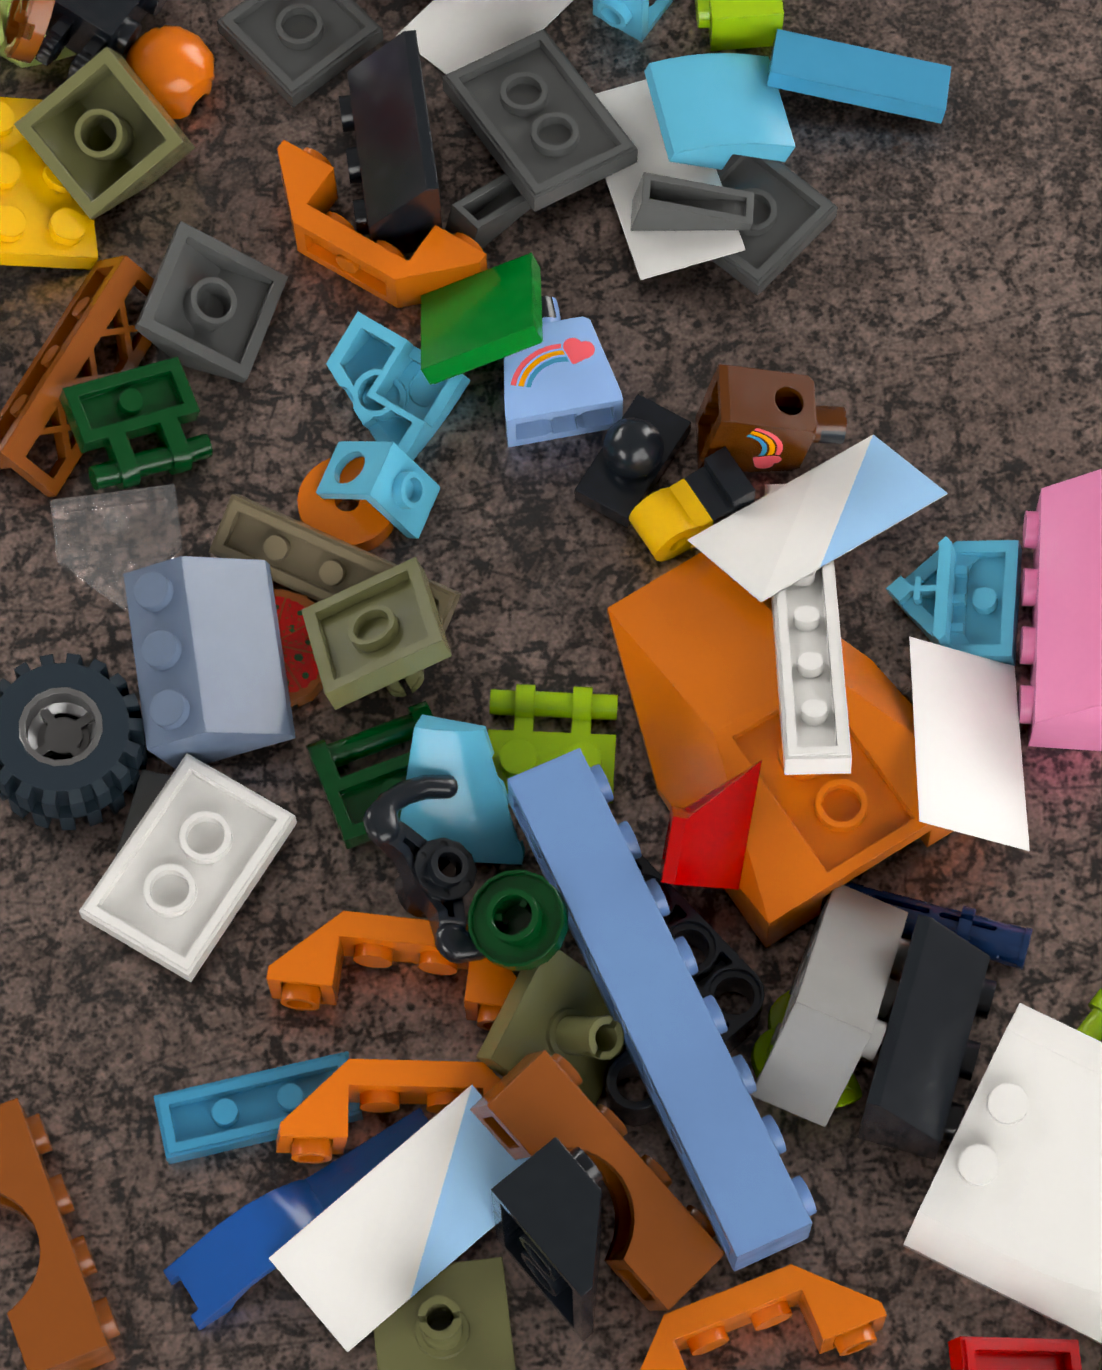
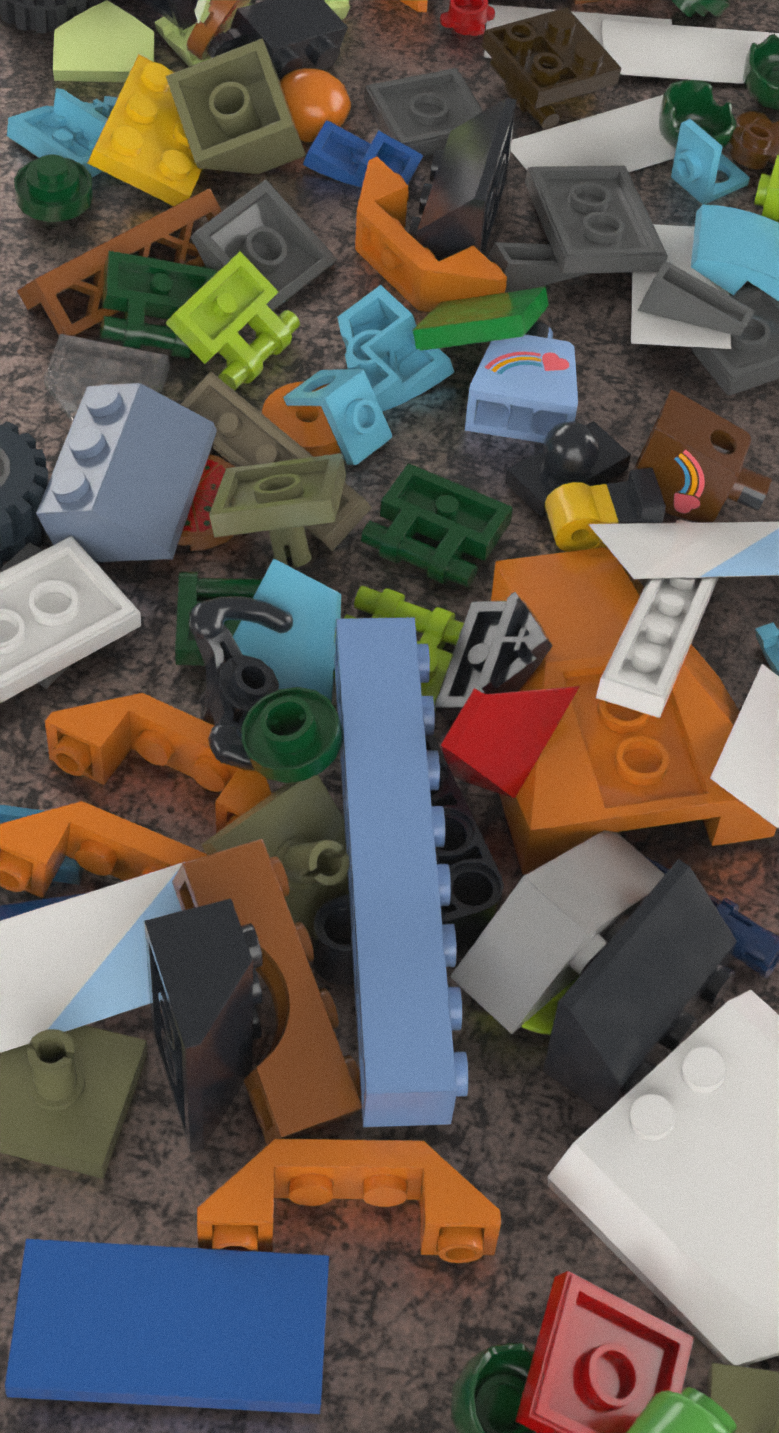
camera: 15 degrees right, 15 degrees down
none -> lime plate [166,252,300,391]
none -> blue slope [302,120,423,188]
none -> dark green plate [361,463,513,588]
none -> black slope [434,592,553,720]

